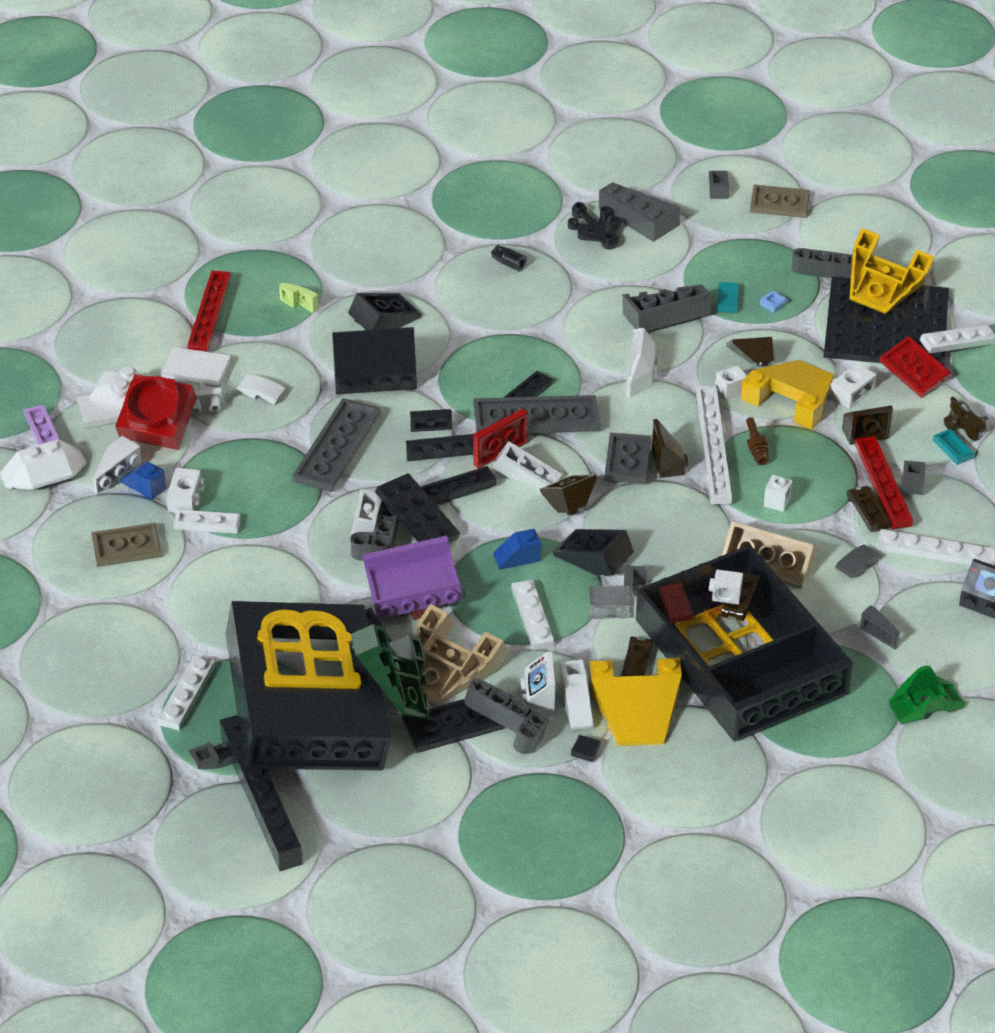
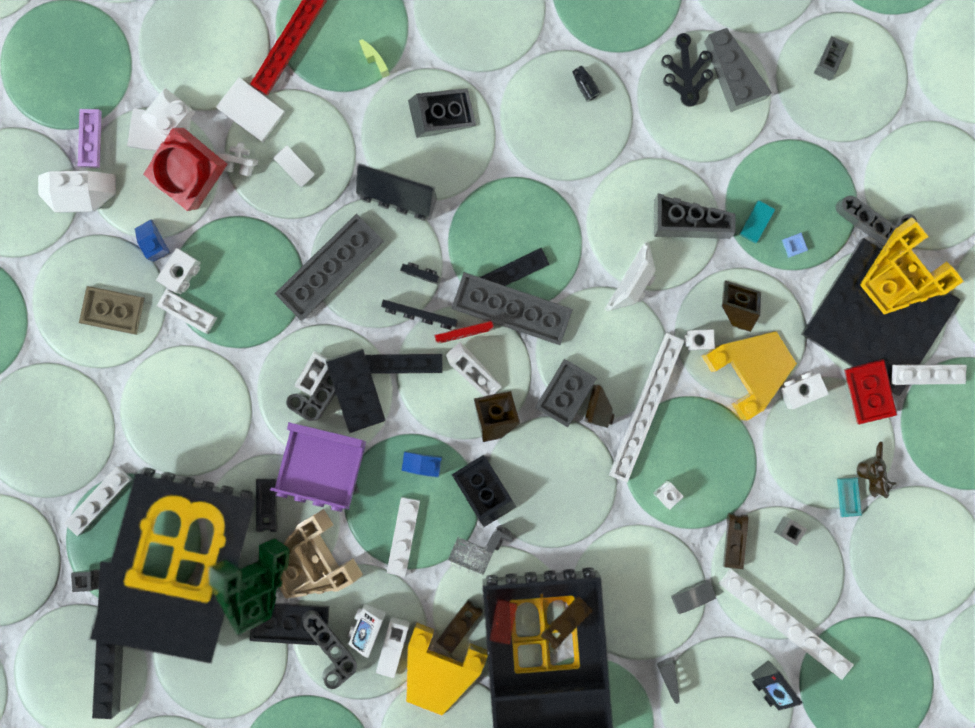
camera: 25 degrees right, 45 degrees up
white slope [93,436,142,495] -> none
black tile [571,735,601,762] -> none
white brick [709,569,743,604] -> none
tan slope [722,521,818,587] -> none
reddish brown piece [746,417,769,465] -> none
dark tan tile [750,184,810,218] -> none
dark brown slope [842,405,893,445] -> none
red plate [855,436,913,529] -> none

